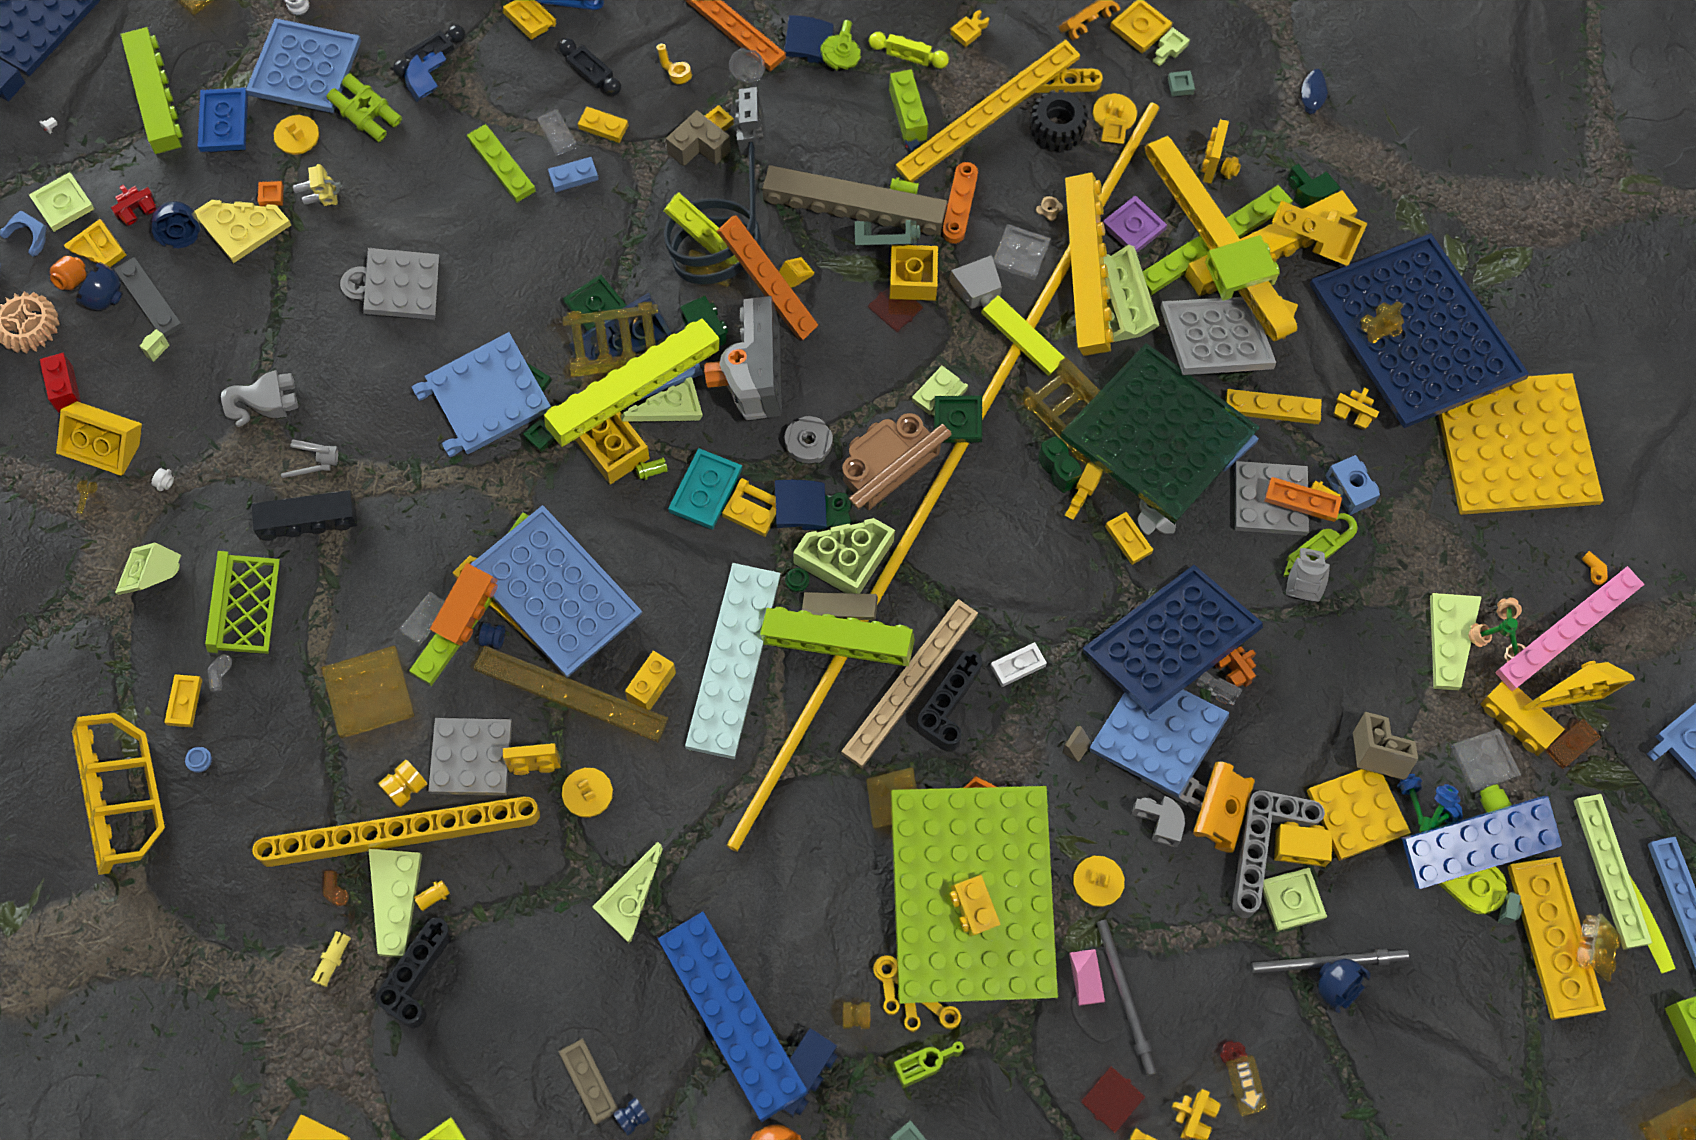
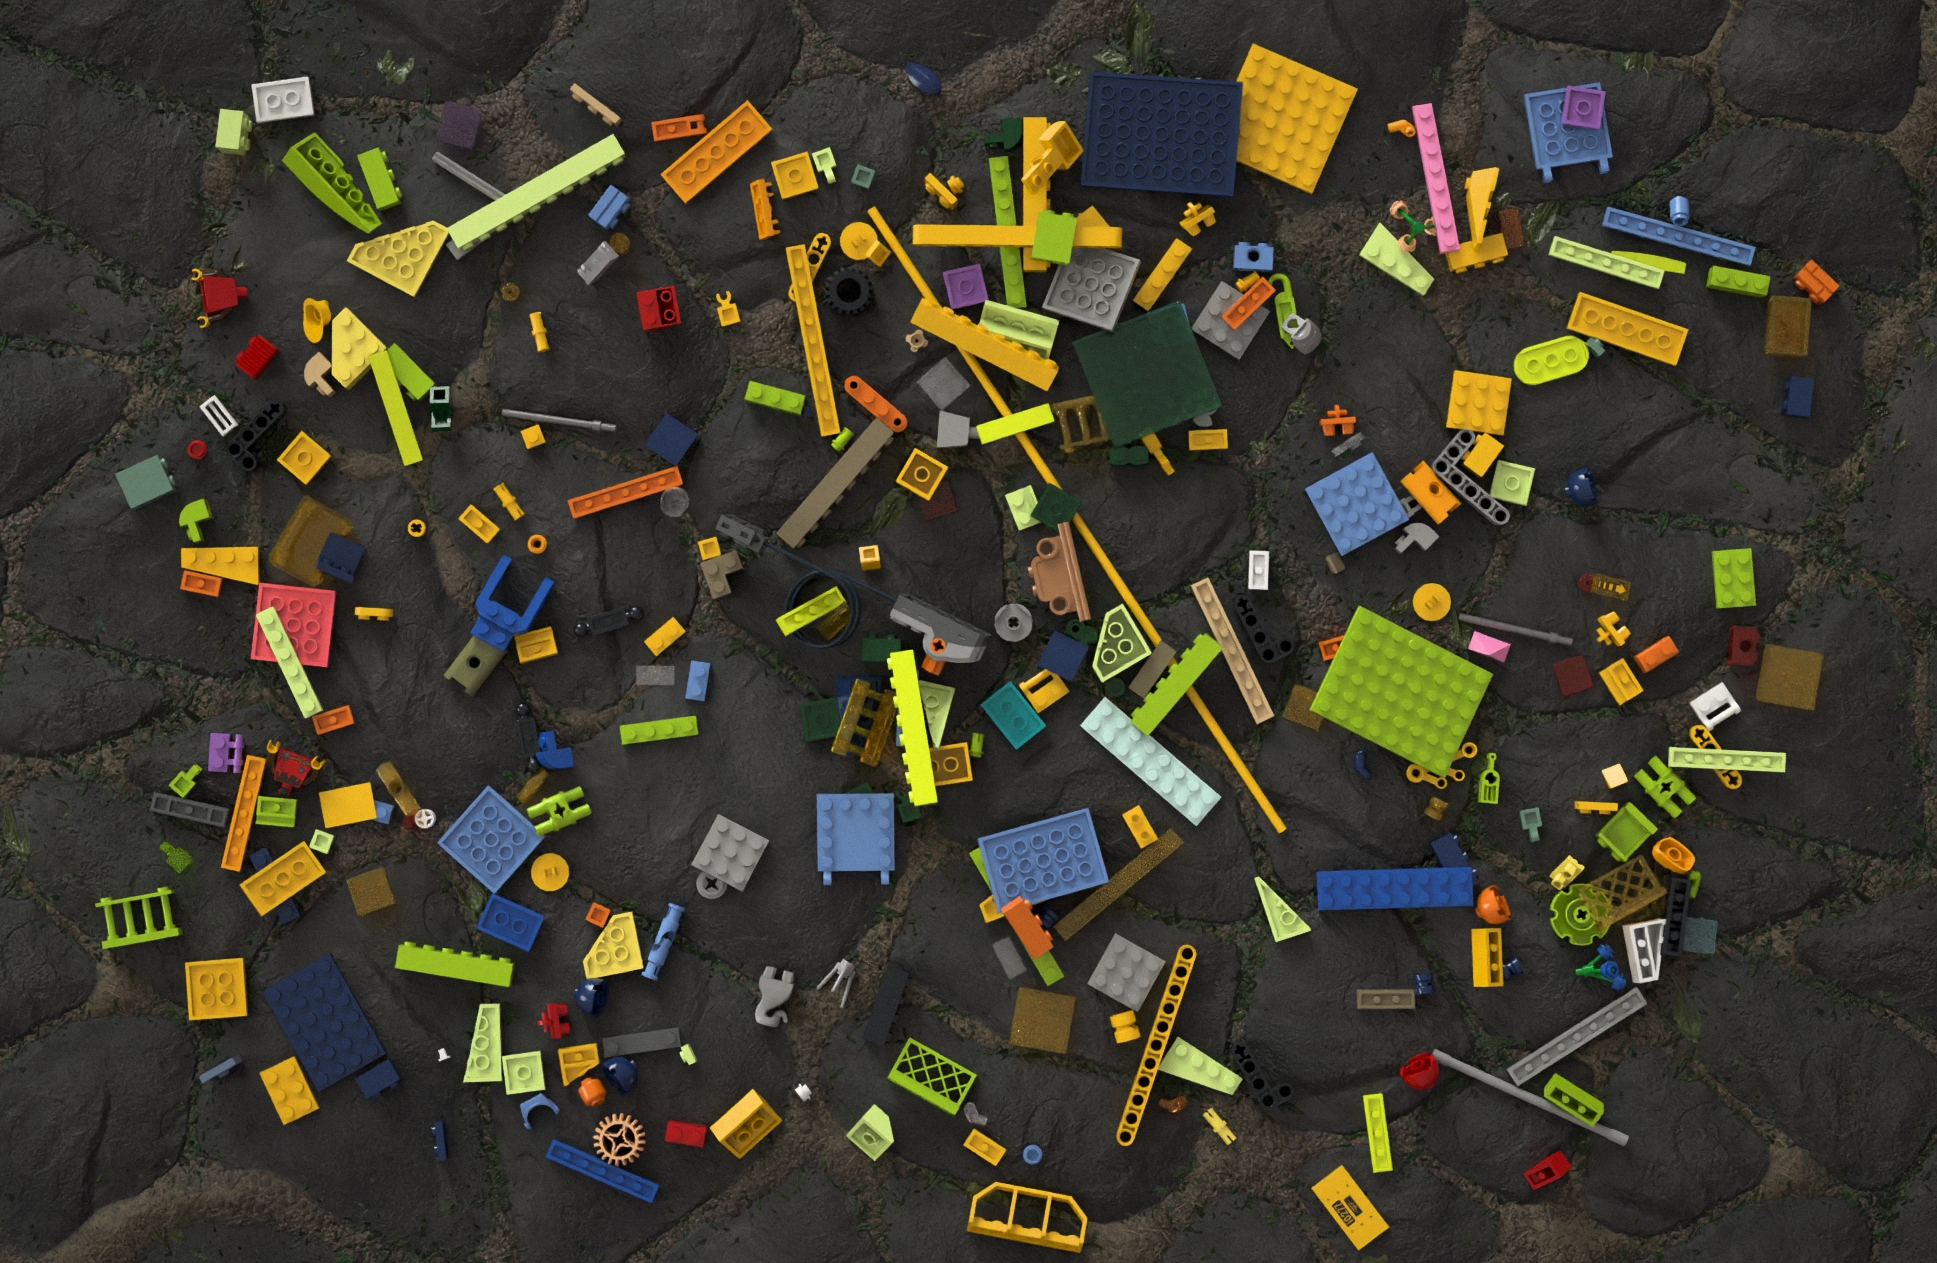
camera: 55 degrees left, 20 degrees up
clear yellow hand [76,480,98,514] -> none
light yellow piece [293,164,342,206] -> none
yellow pin [414,880,450,911] -> none
yellow plate [503,743,561,775] -> none
yellow piece [562,768,613,817] -> none
yellow plate [657,44,692,84] -> none
orange plate [716,215,818,340] -> none
lime piece [820,20,861,70] -> none
sand green panel [855,220,920,245] -> none
neon yellow plate [869,32,949,69] -> none
yellow bracket [949,875,1001,936] -> none
dark blue plate [1083,565,1263,715] -> none
flat silver bar [1251,949,1409,973] -> none
dark tan brick [1353,712,1418,780] -> none
clear yellow hips [1361,301,1404,344] -> none
blue plant [1397,774,1463,833] -> none
plate [1402,796,1562,889] -> none
clear plate [1451,729,1521,793] -> none
lime brick [1479,784,1512,813] -> none
clear yellow hinge [1576,913,1620,982] -> none
none -> yellowish green wing [463,1003,503,1082]
none -> clear yellow pin [516,768,550,804]
none -> medium blue piece [641,903,685,981]
none -> dark blue arm [1353,750,1371,780]

